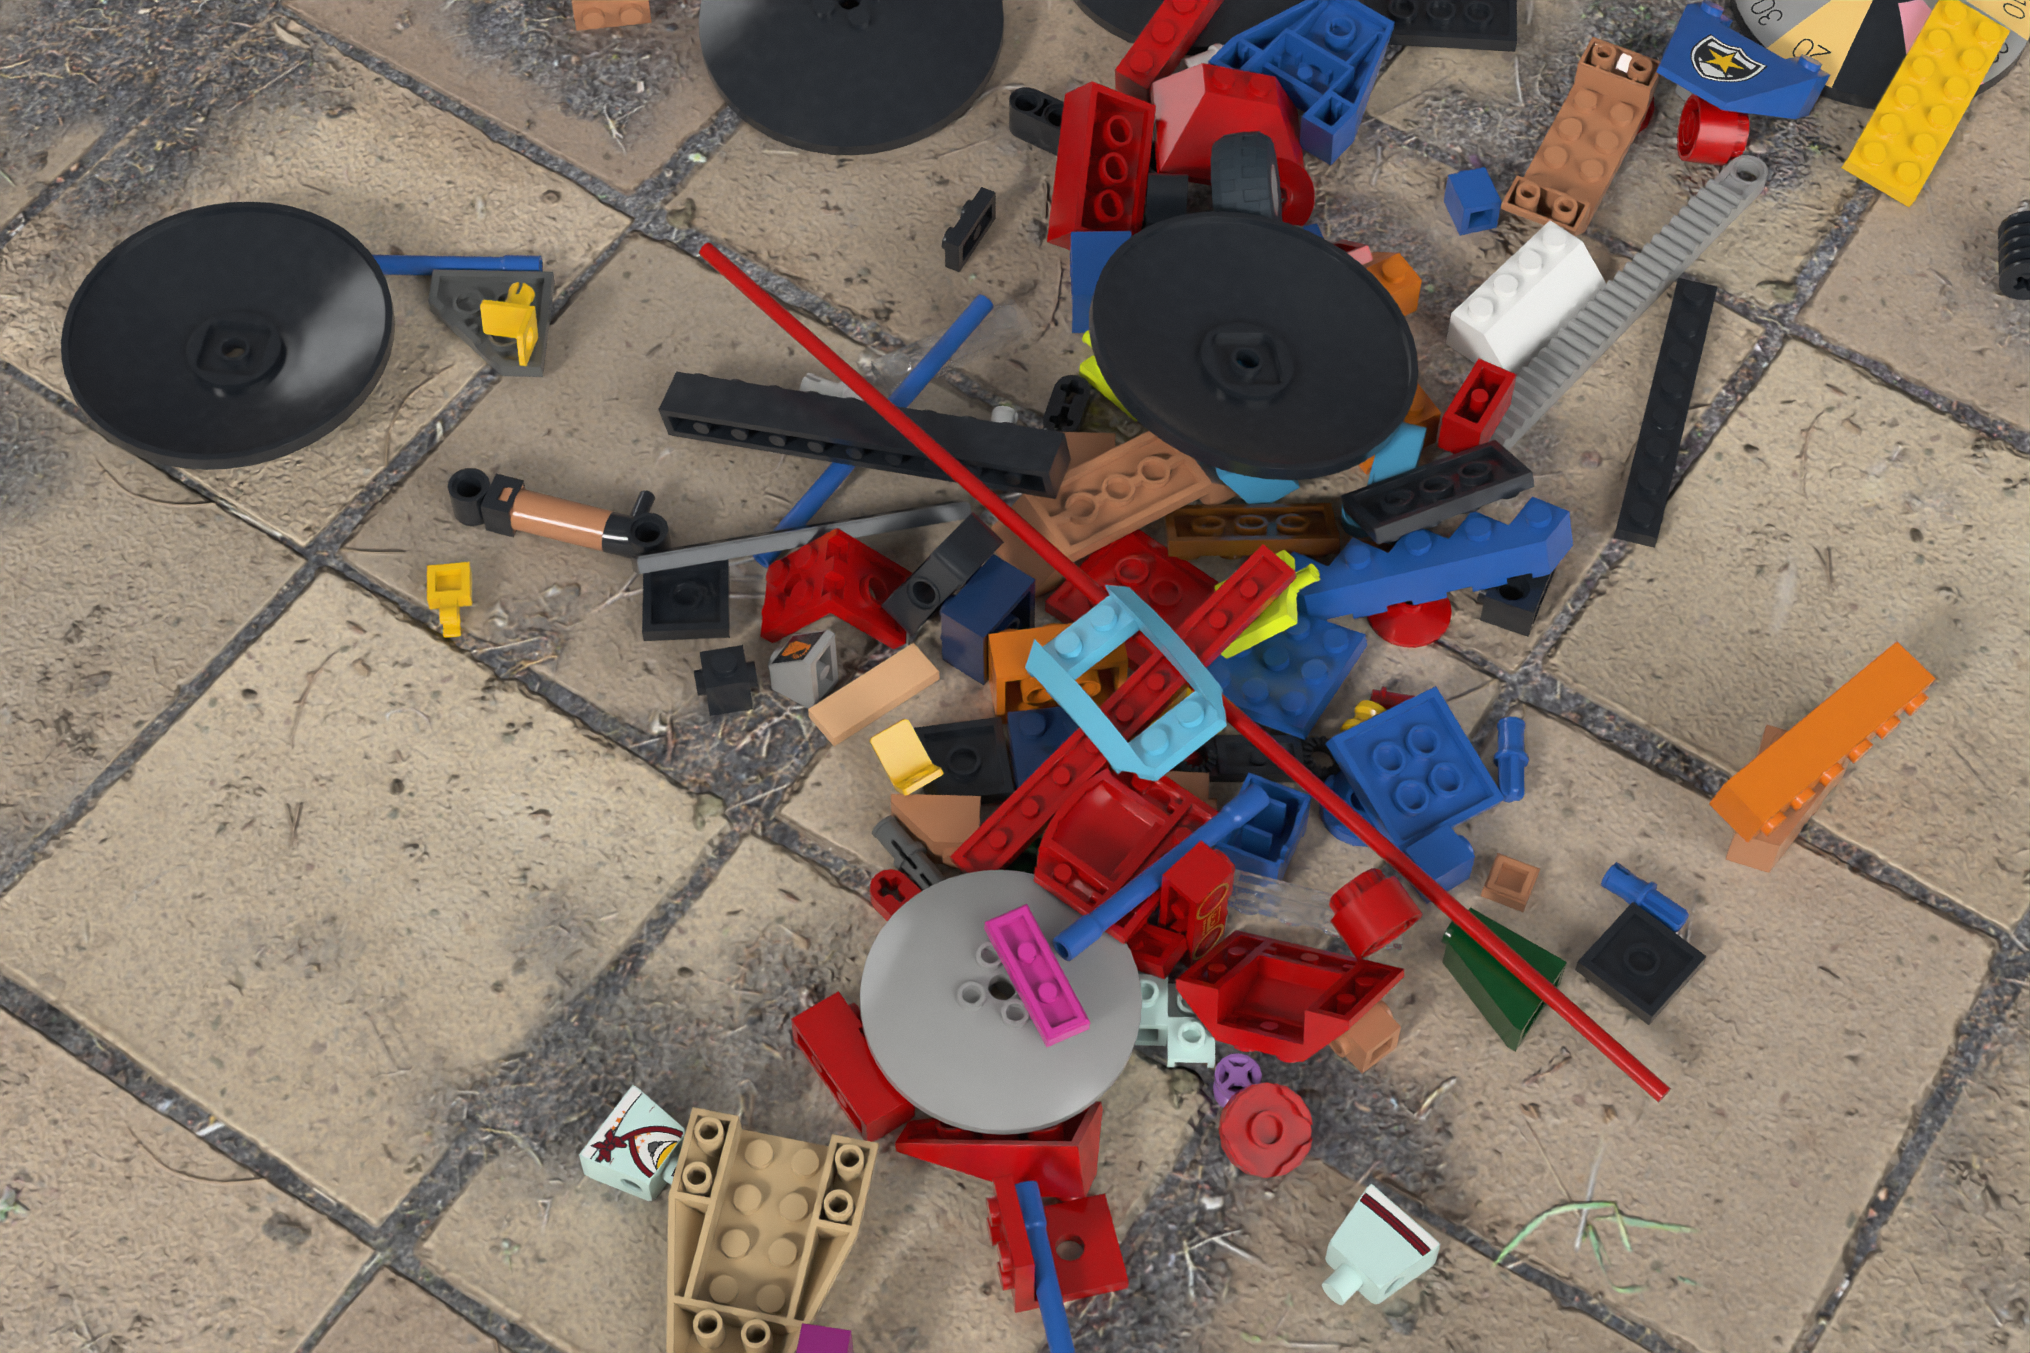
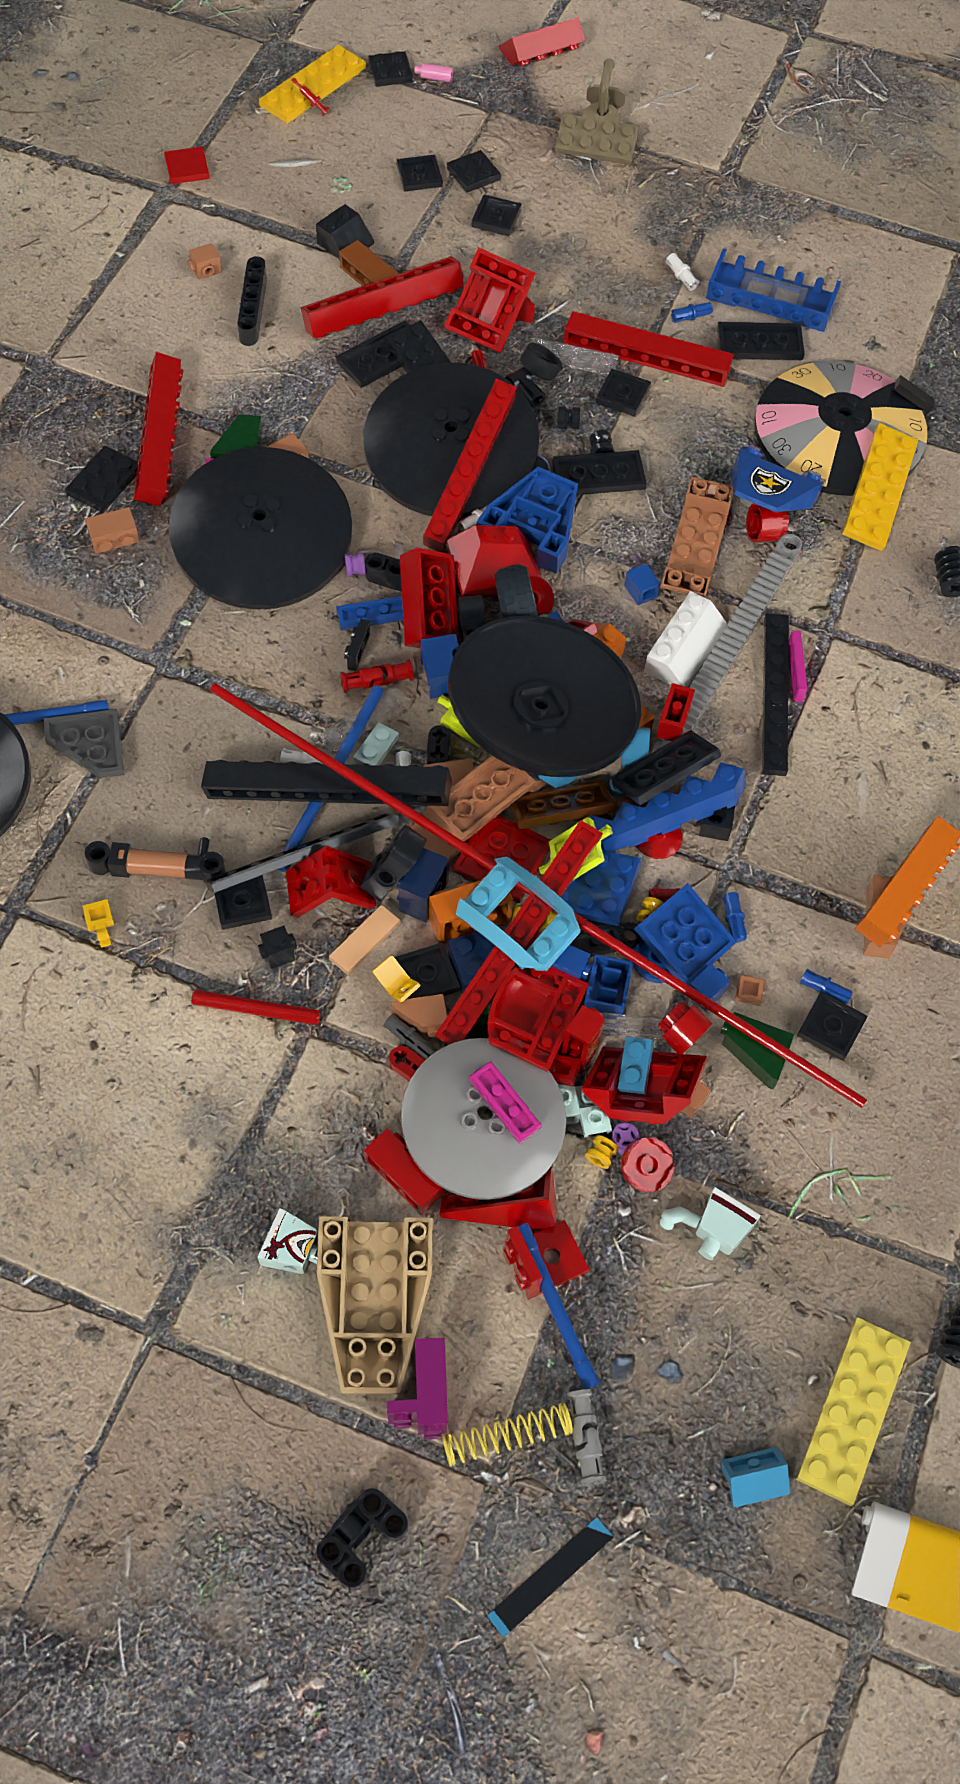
camera: 15 degrees left, 5 degrees up
yellow bracket [480,282,538,366] -> none
light grey slope [768,629,839,709] -> none
blue piece [1052,784,1270,961] -> none
none -> red axle [191,990,321,1025]
none -> blue plate [336,596,403,630]
none -> red piece [340,659,414,693]
none -> medium lavender wheel [345,552,365,577]
none -> light aqua plate [353,722,399,765]
none -> blue brick [551,945,592,980]
none -> yellow wheel [585,1135,619,1169]
none -> dark azure plate [618,1037,654,1094]
none -> light aqua arm [659,1207,701,1230]
none -> dark pink tile [788,631,807,702]

